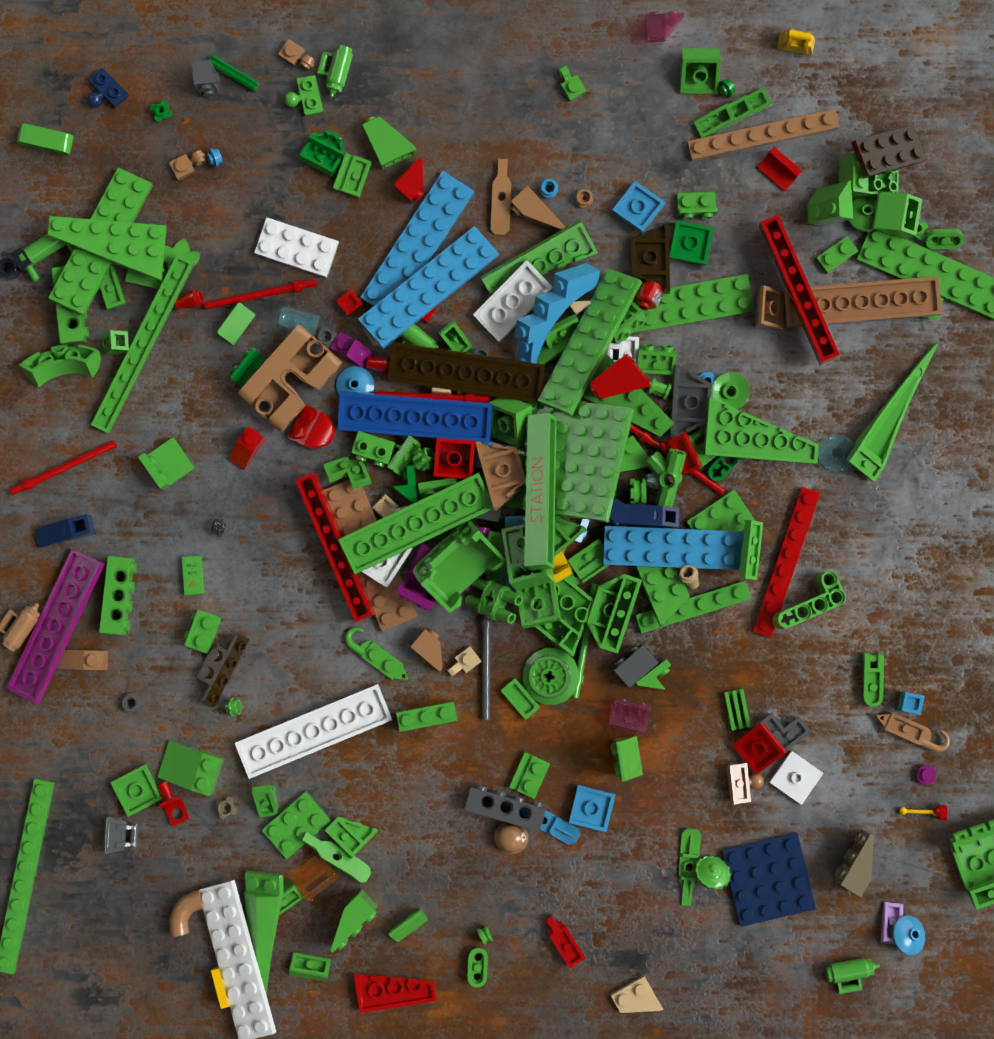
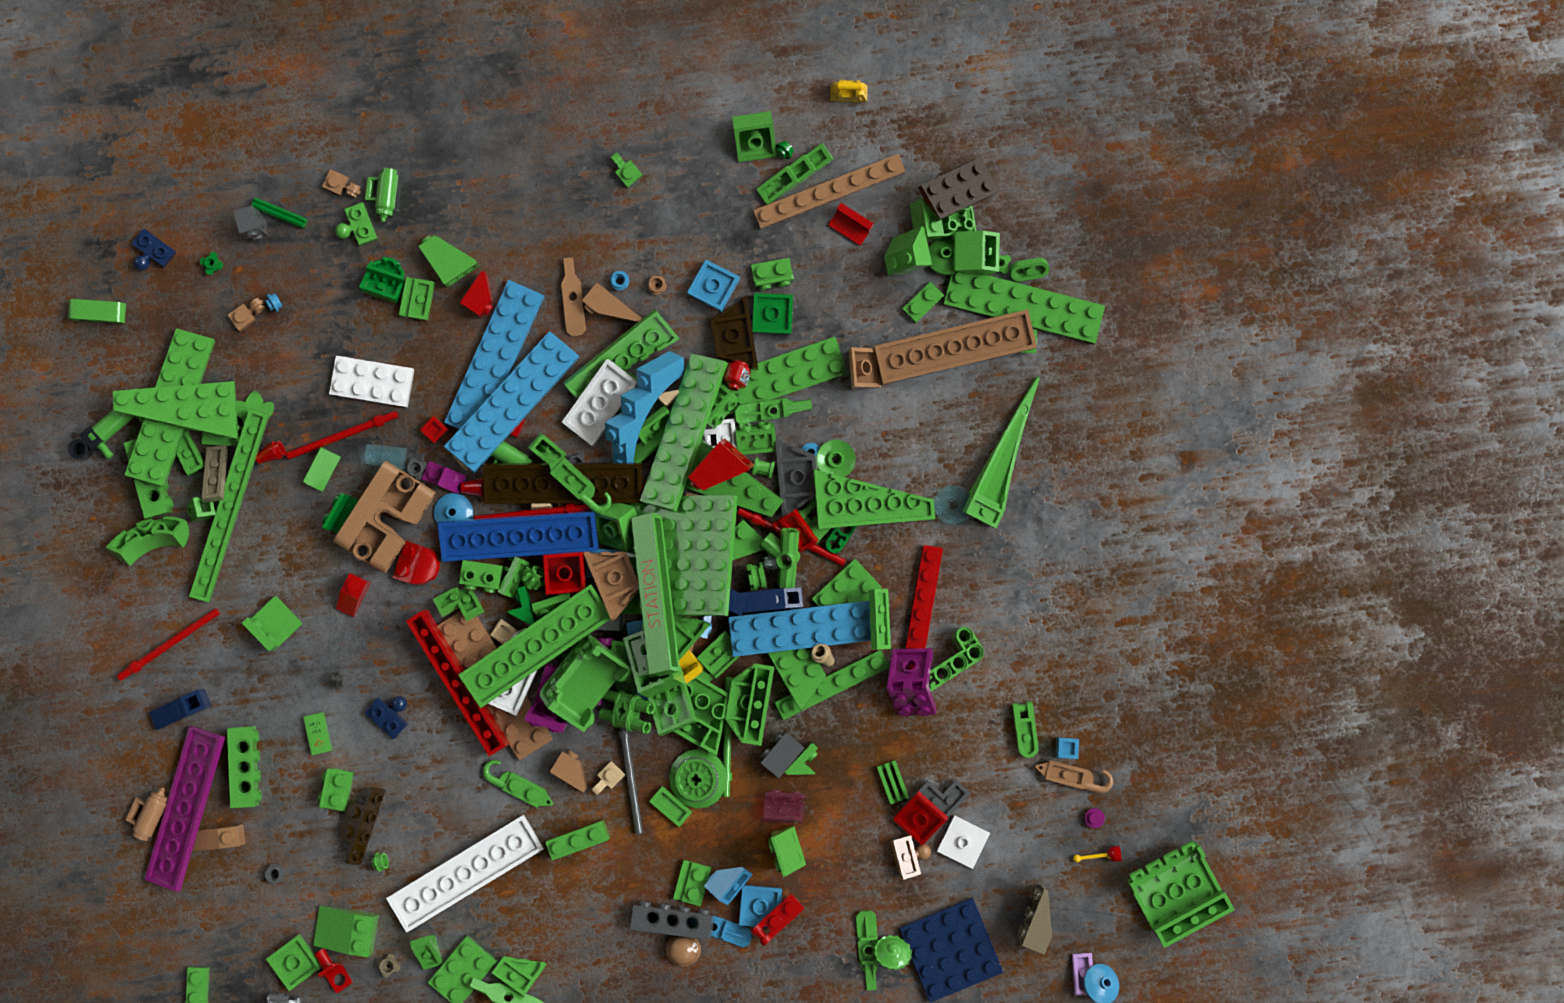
camera: 10 degrees left, 0 degrees up
clear pink slope [644,10,684,43] -> none
red brick [759,214,840,366] -> none
none -> dark tan plate [202,445,228,503]
none -> dark blue plate [365,696,408,739]
none -> bright green plate [547,456,612,513]
none -> dark azure slope [704,867,753,905]
none -> bright green piece [734,398,812,424]
none -> red plate [750,893,805,946]
none -> magenta bracket [887,648,937,716]

